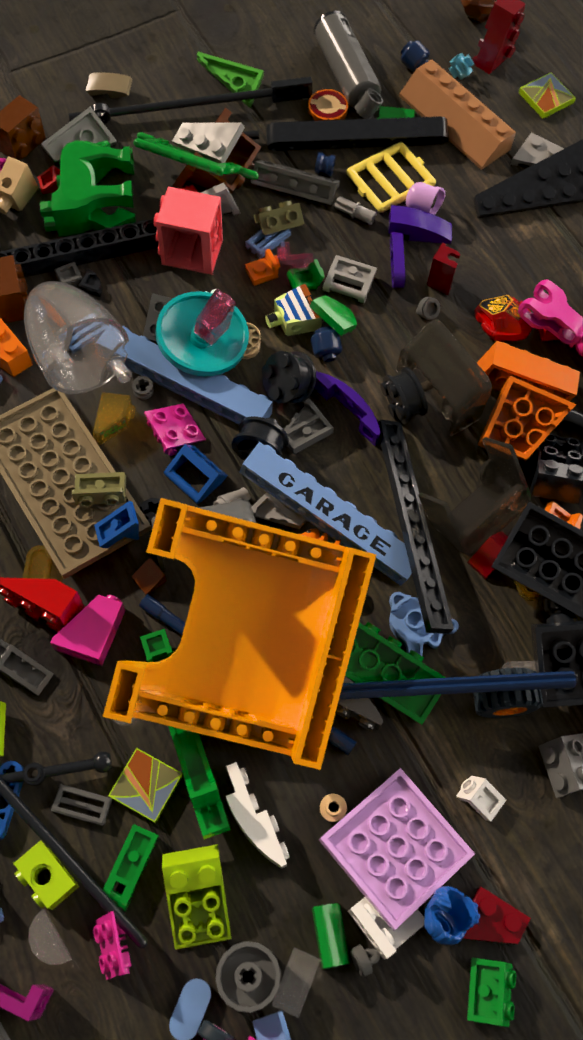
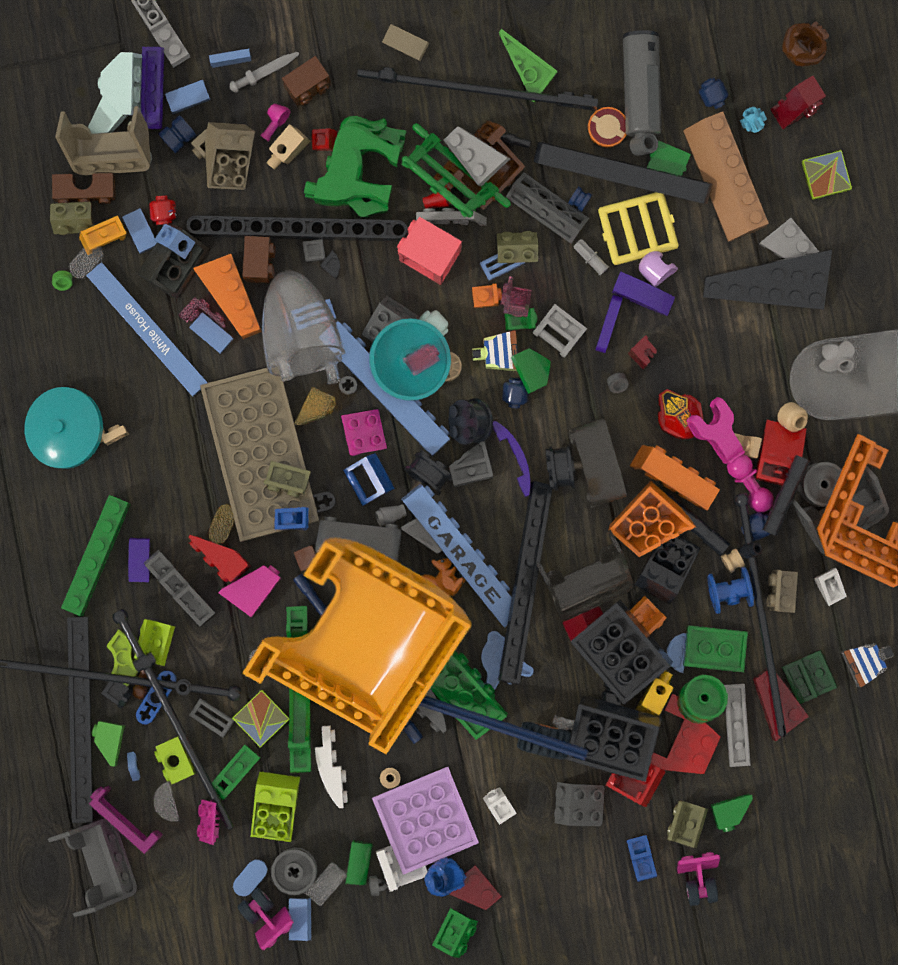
camera: 20 degrees right, 20 degrees up
light grey wing [41,107,117,163] -> none

